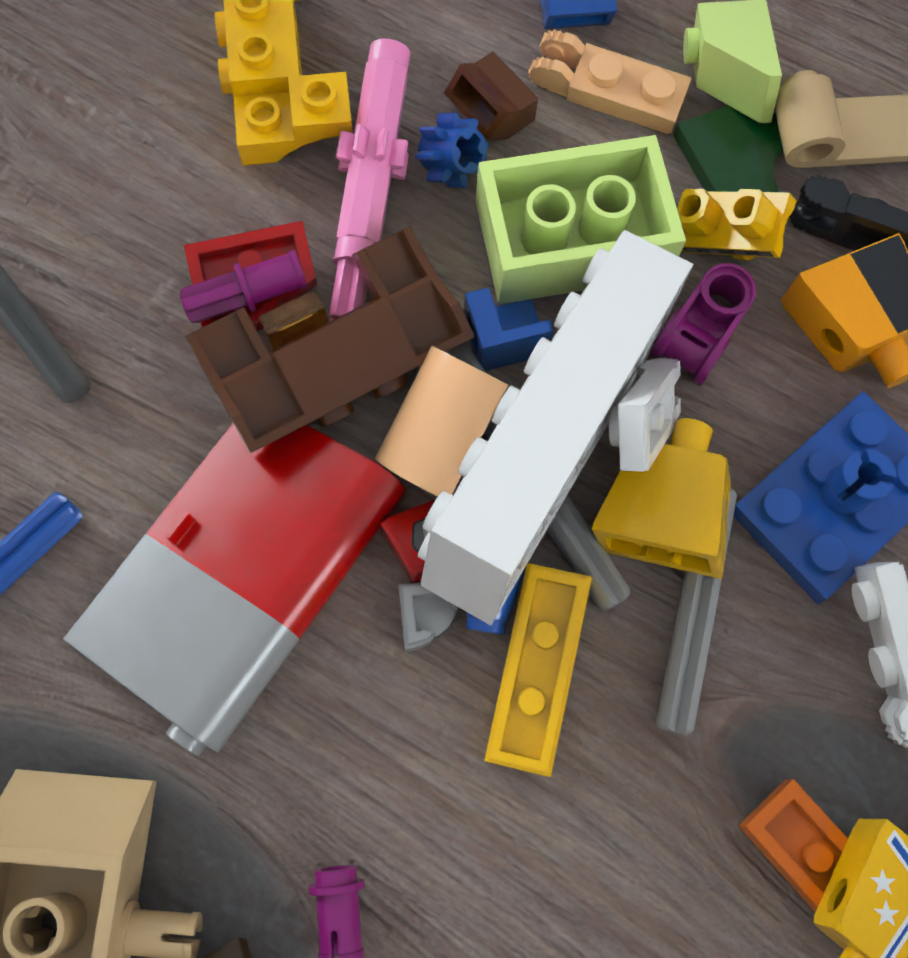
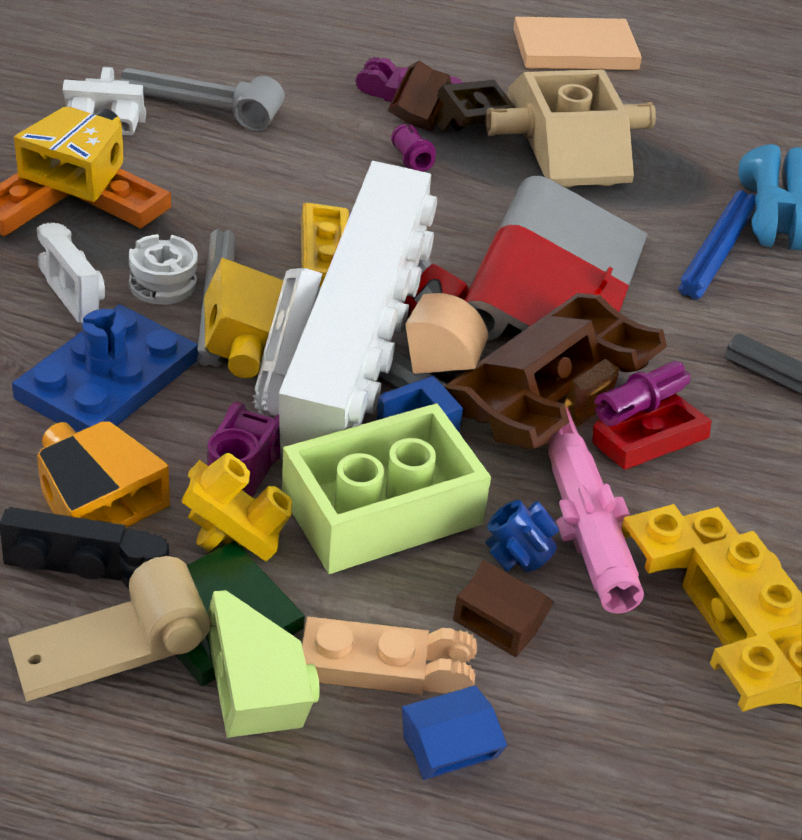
camera: 165 degrees right, 30 degrees down
none -> white wheel [129,234,198,305]

